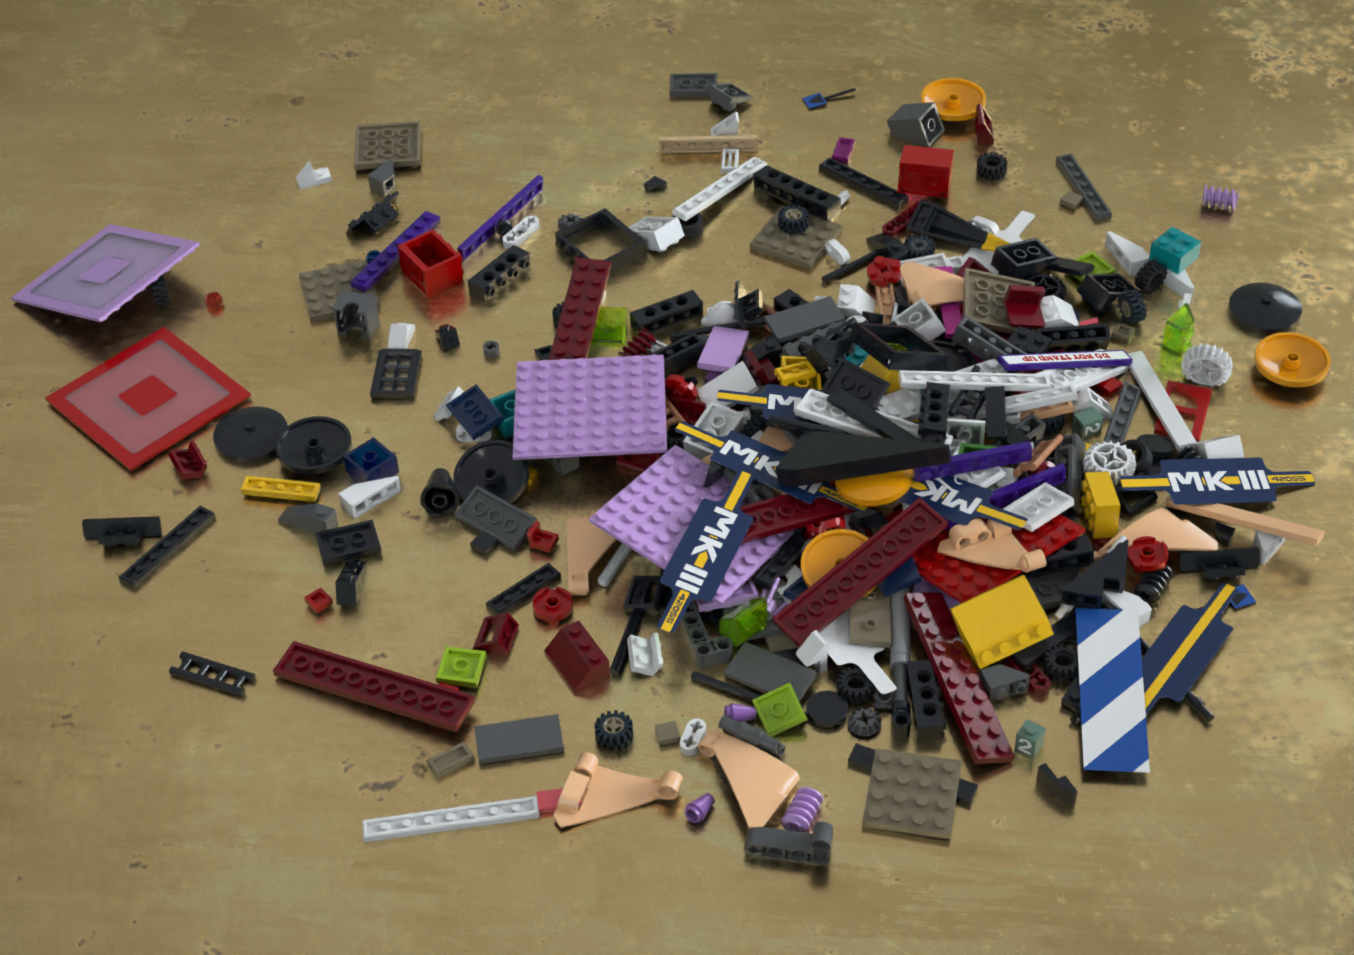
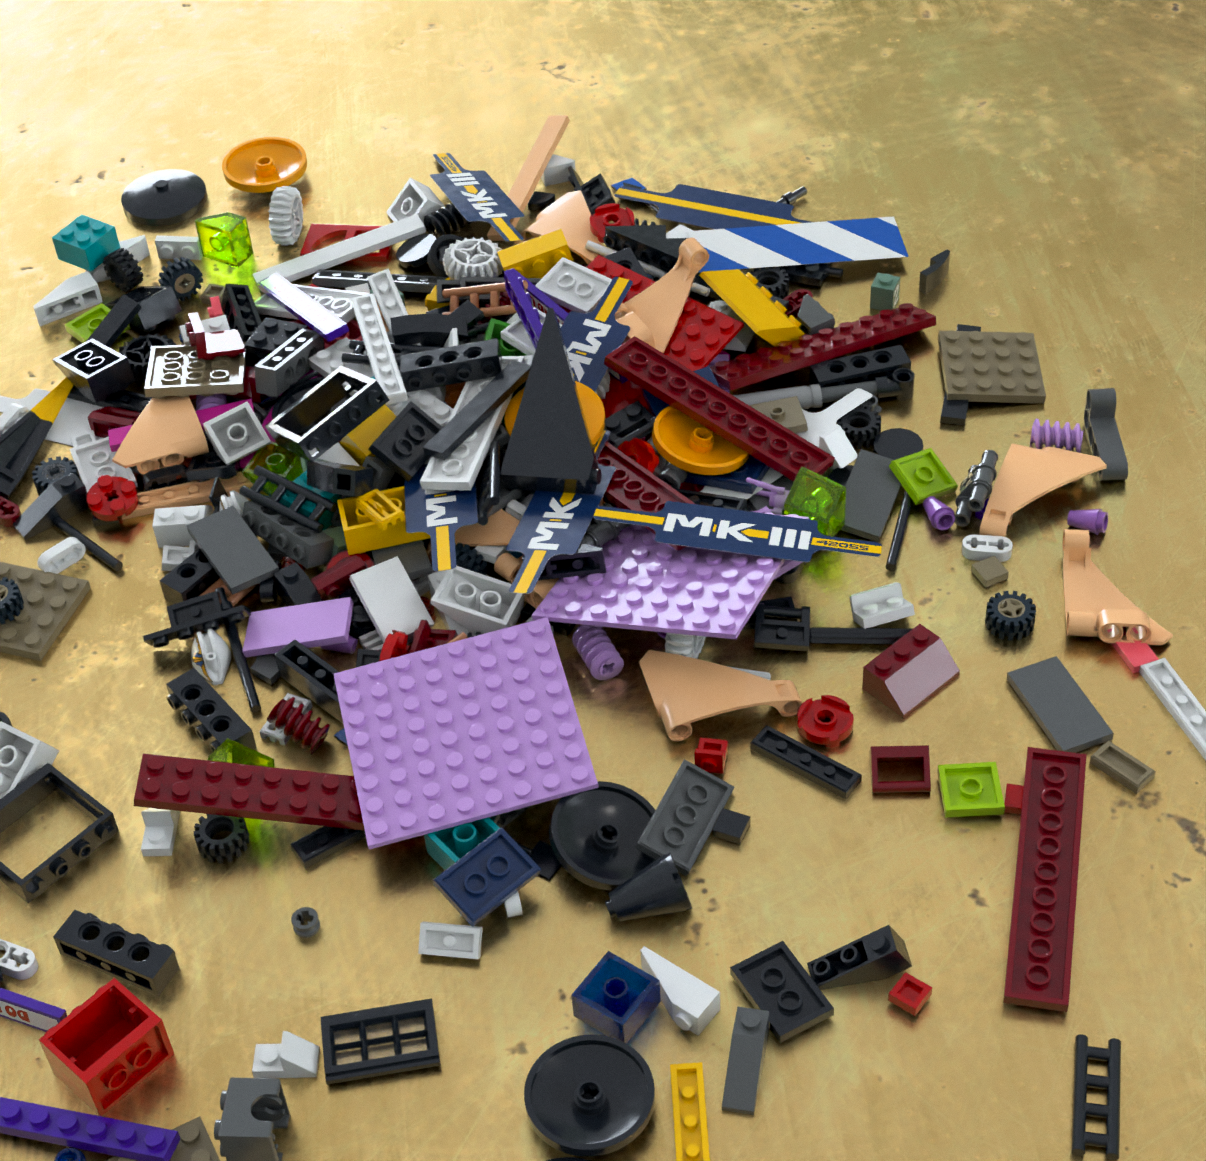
camera: 100 degrees left, 0 degrees up
black bracket [434,324,460,350] -> none
dark grey beam [679,600,733,669] -> none
dark grey gear [848,707,882,736] -> none

